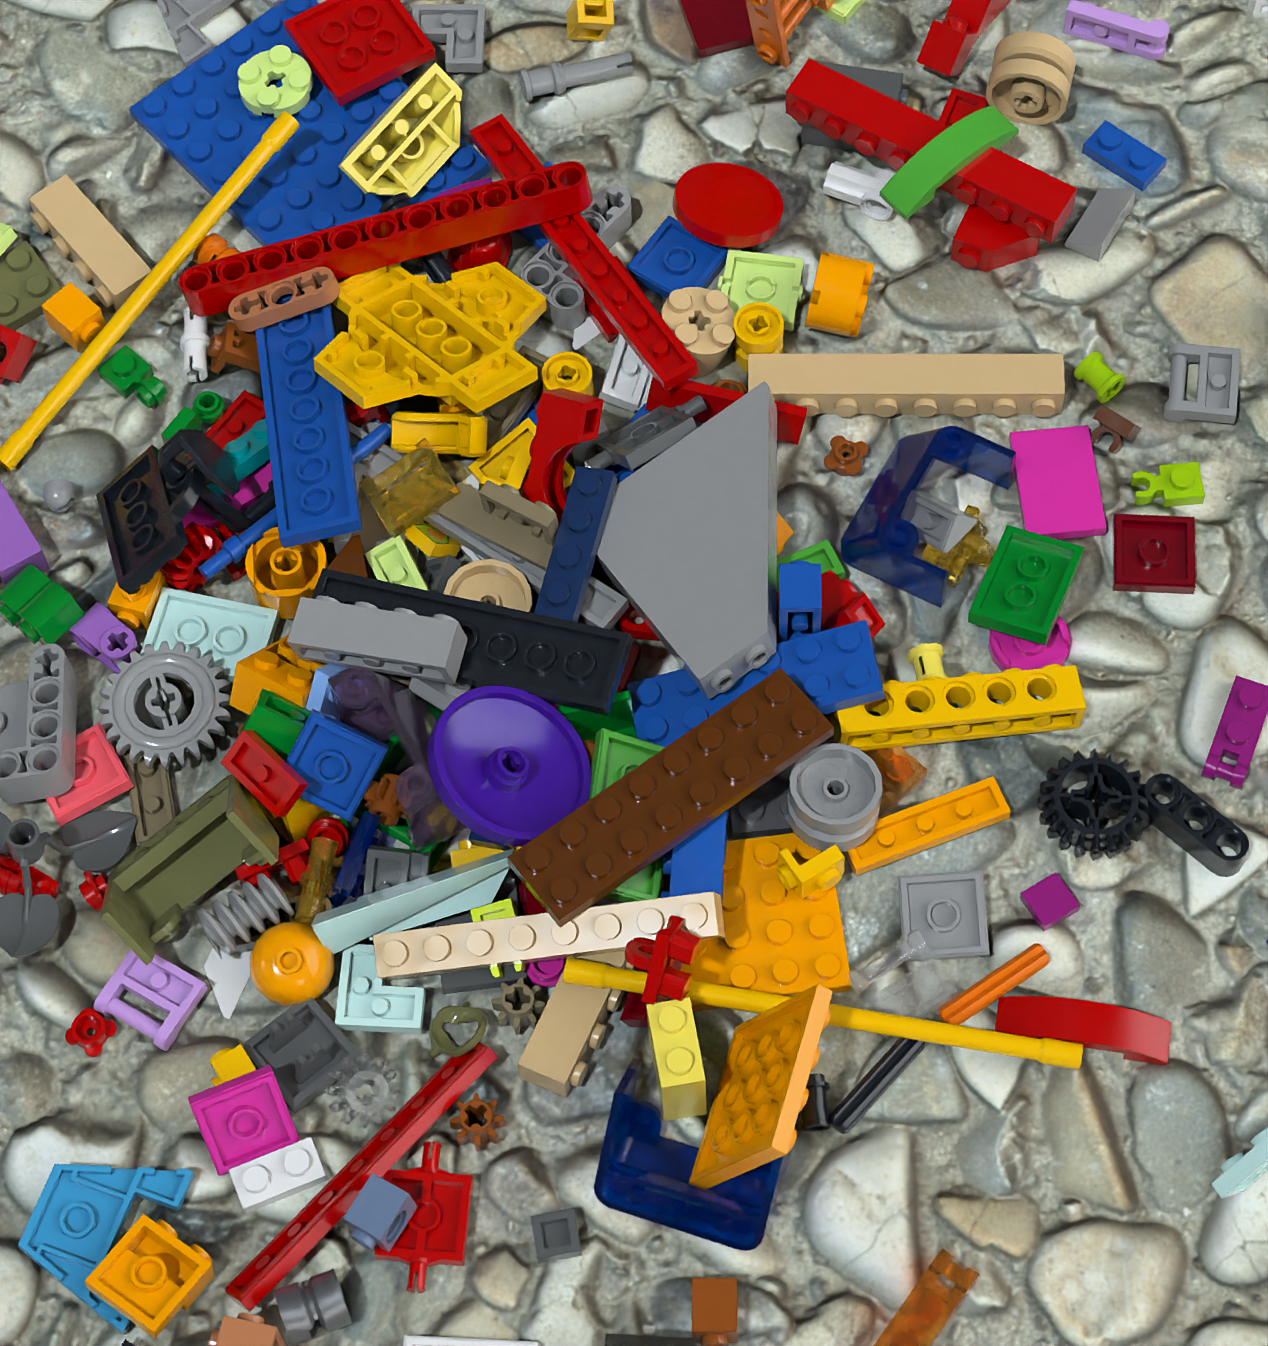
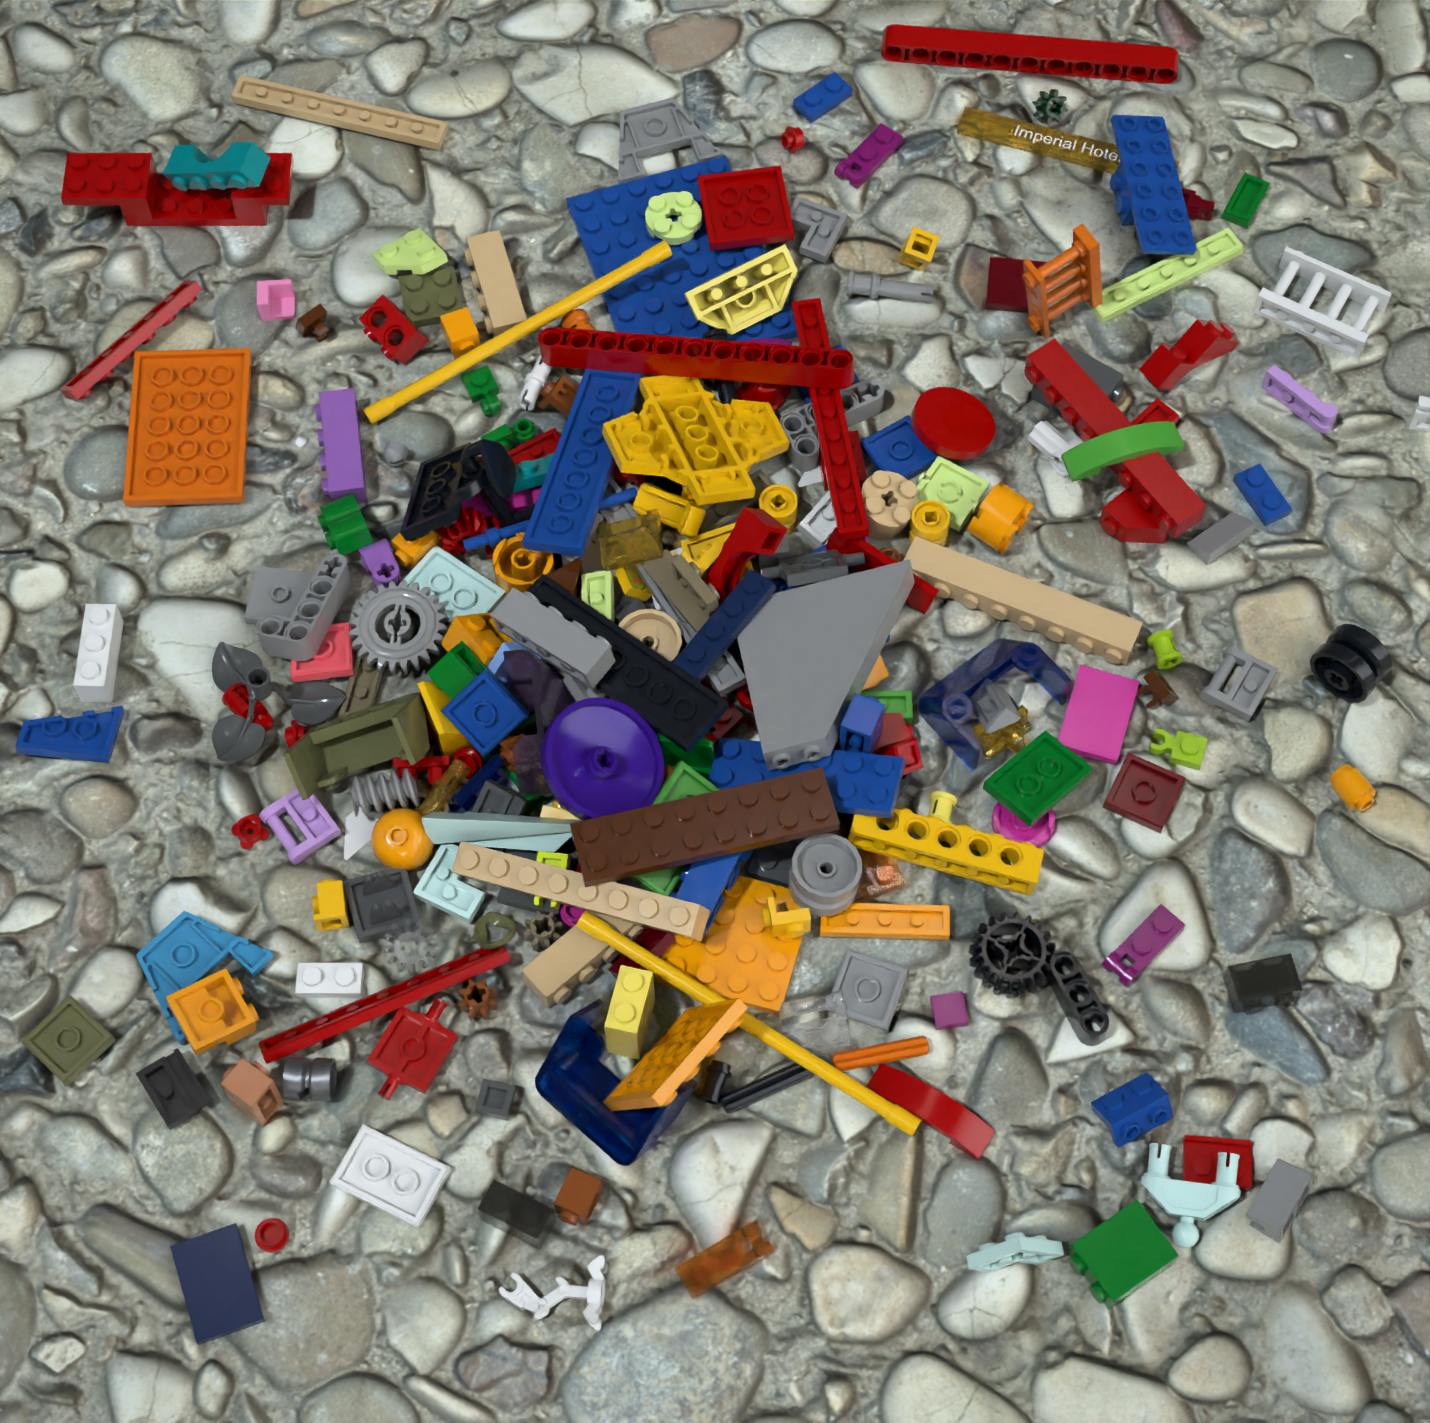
camera: 20 degrees right, 0 degrees up
dark pink tile [187,1065,300,1176] -> none
red plate [220,730,309,817] -> none
nougat beam [228,267,340,332] -> none
sand blue brick [343,1173,417,1252] -> none
red hips [624,915,701,1005] -> none
dark orange plate [824,436,868,476] -> none
tan wheel [985,31,1076,125] -> none

